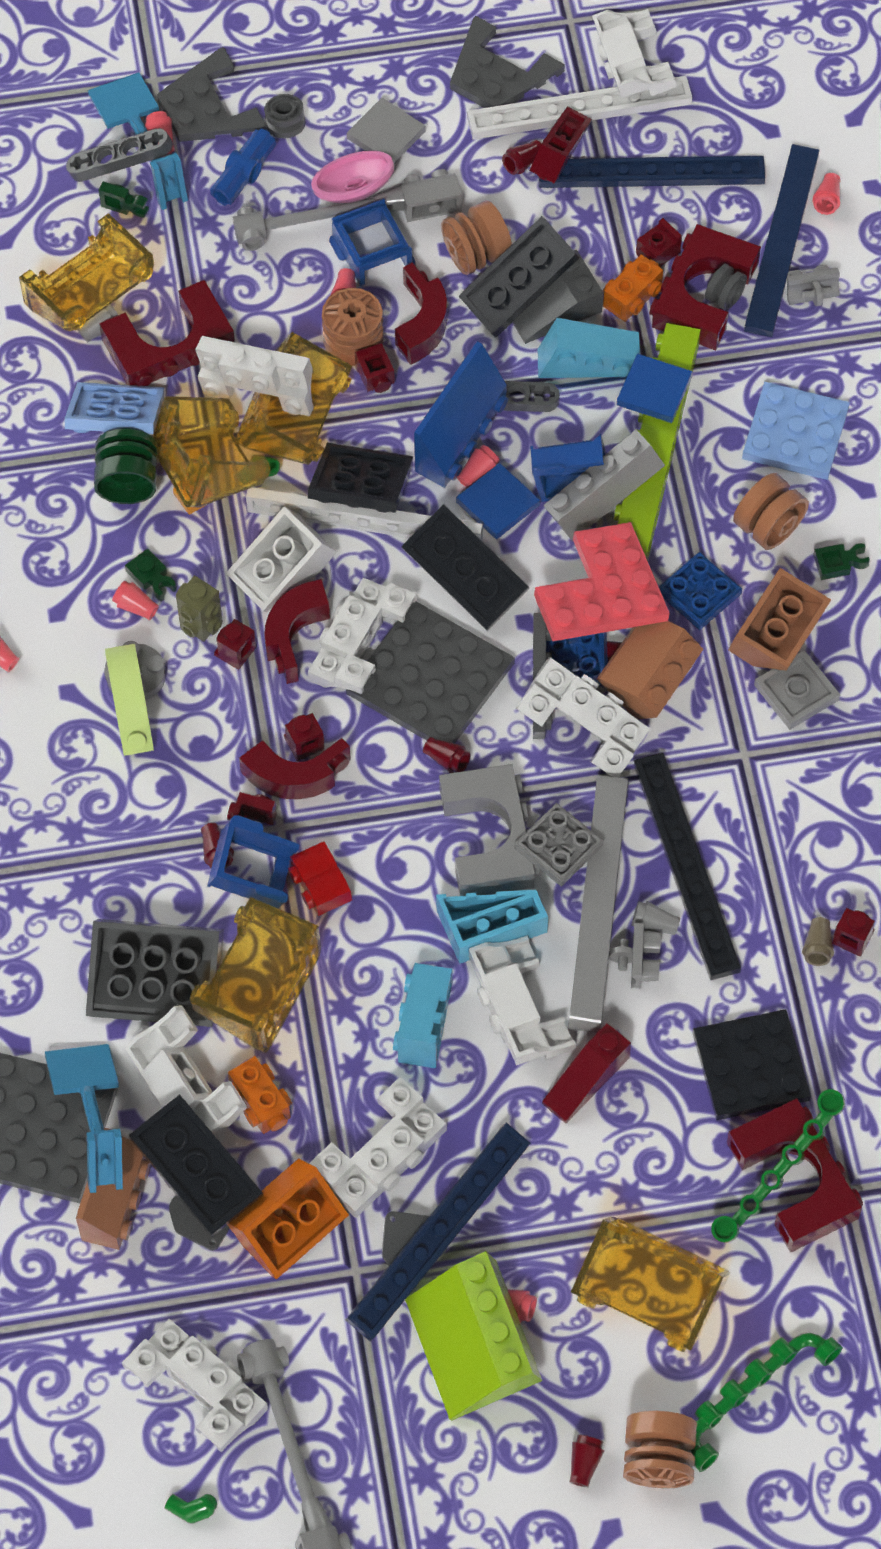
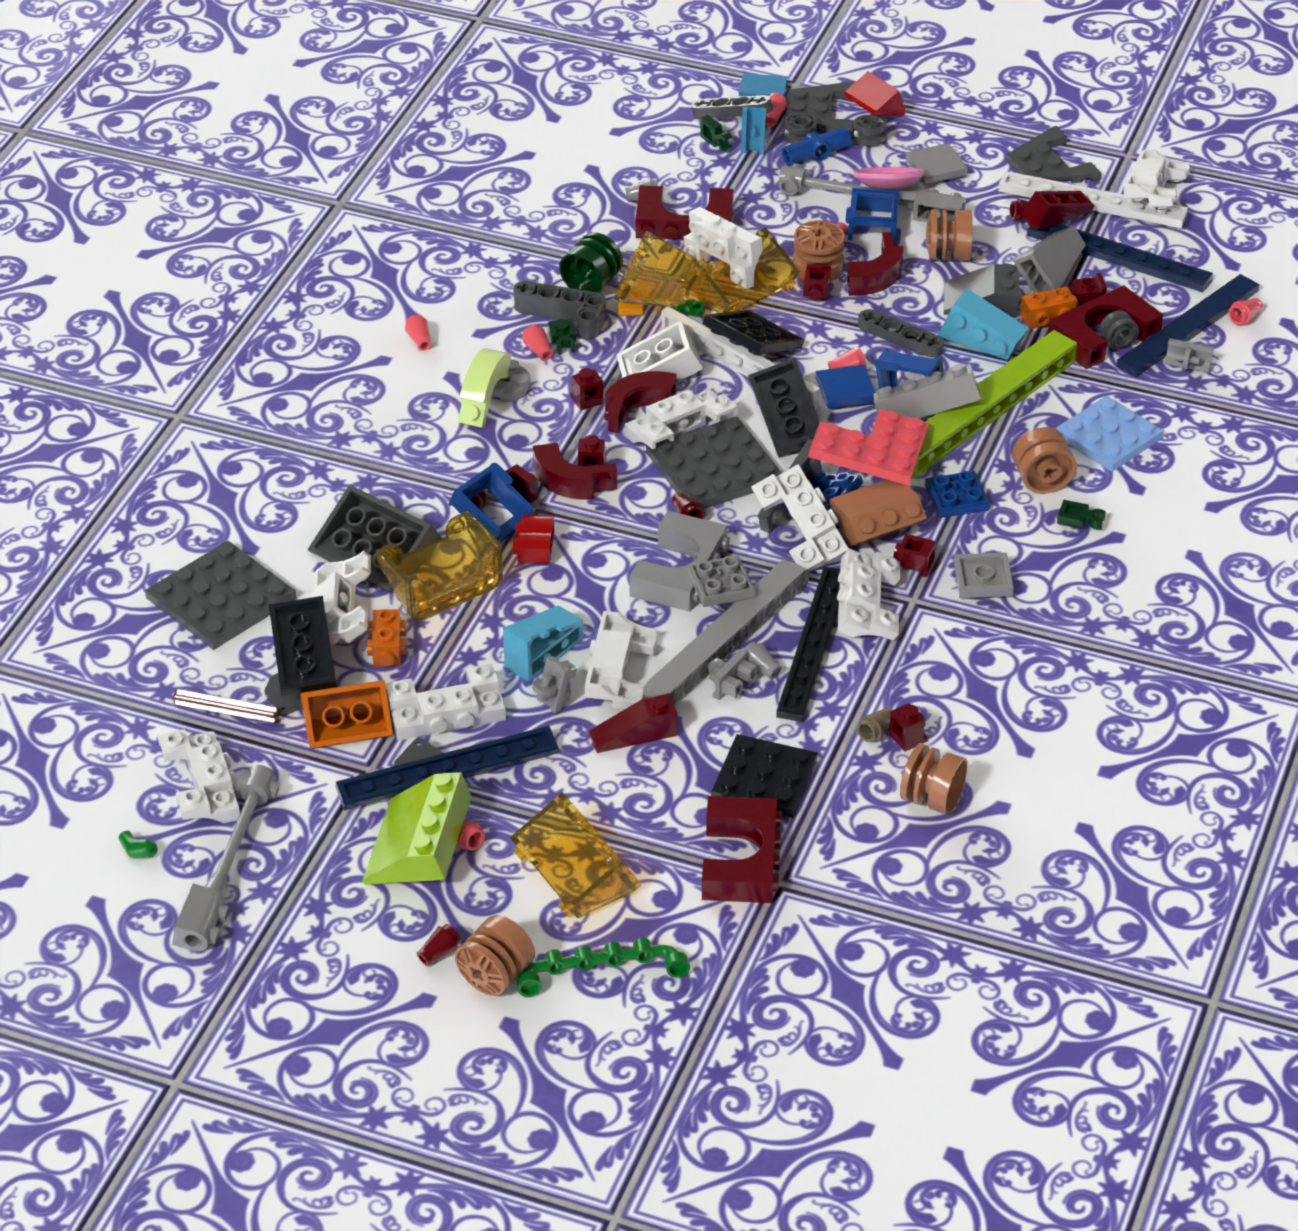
camera: 30 degrees right, 20 degrees down
clear yellow windscreen [19,213,154,332] -> none
dark azure piece [45,1044,123,1193] -> none
light blue plate [65,382,164,434] -> none
nougat slope [76,1128,151,1250] -> none
olive brick [176,575,223,642] -> none
blue slope [414,341,509,488] -> none
medium azure wedge [436,890,548,964] -> none
black plate [459,216,580,338] -> none
blue tile [616,354,693,423] -> none
green bar [711,1089,845,1243] -> none
nougat slope [728,568,831,671] -> none
none -> axle [173,689,280,723]
none -> dark grey beam [513,281,606,340]
none -> light grey hips [532,656,577,713]
none -> dark grey wheel [785,112,817,144]
none -> white bracket [837,548,900,641]
none -> slope [844,71,906,116]
none -> dark red brick [893,534,936,577]
none -> light grey slope [1013,225,1086,293]

